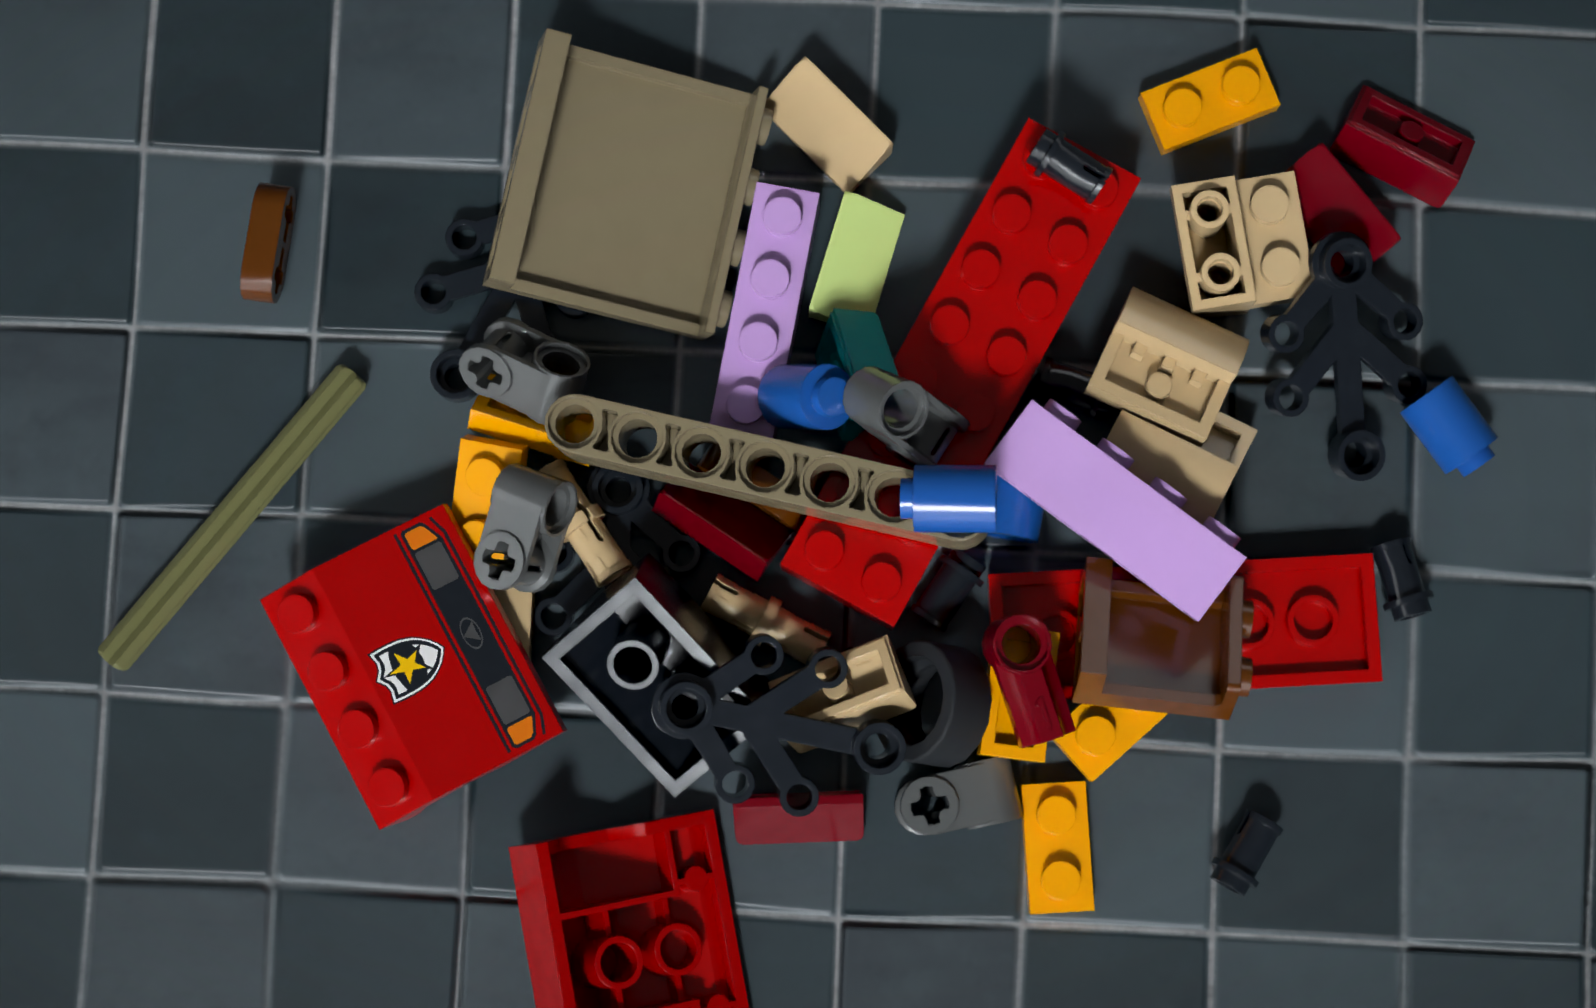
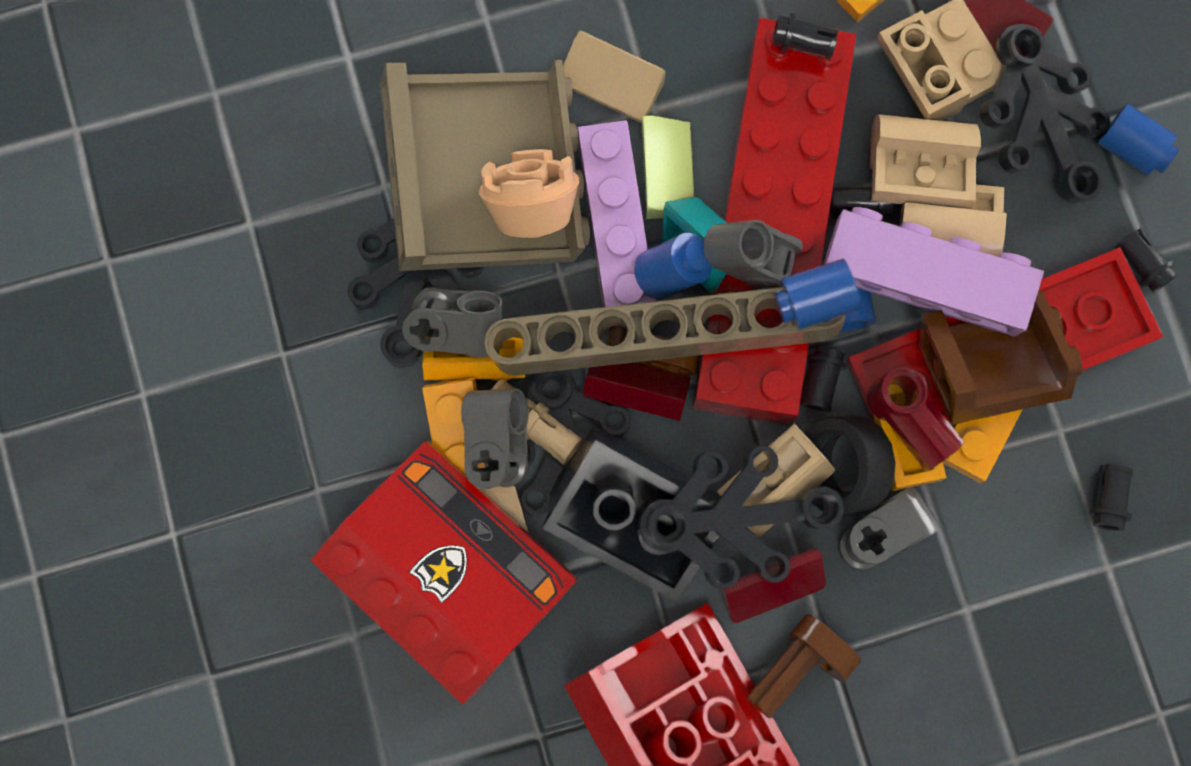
camera: 25 degrees left, 5 degrees down
olive axle [98,364,366,671] -> none
reddish brown beam [240,182,296,304] -> none
tan pin [700,573,832,664] -> none
light orange plate [1019,781,1095,915] -> none
none -> light nougat cone [479,149,579,238]
none -> reddish brown piece [746,614,861,719]

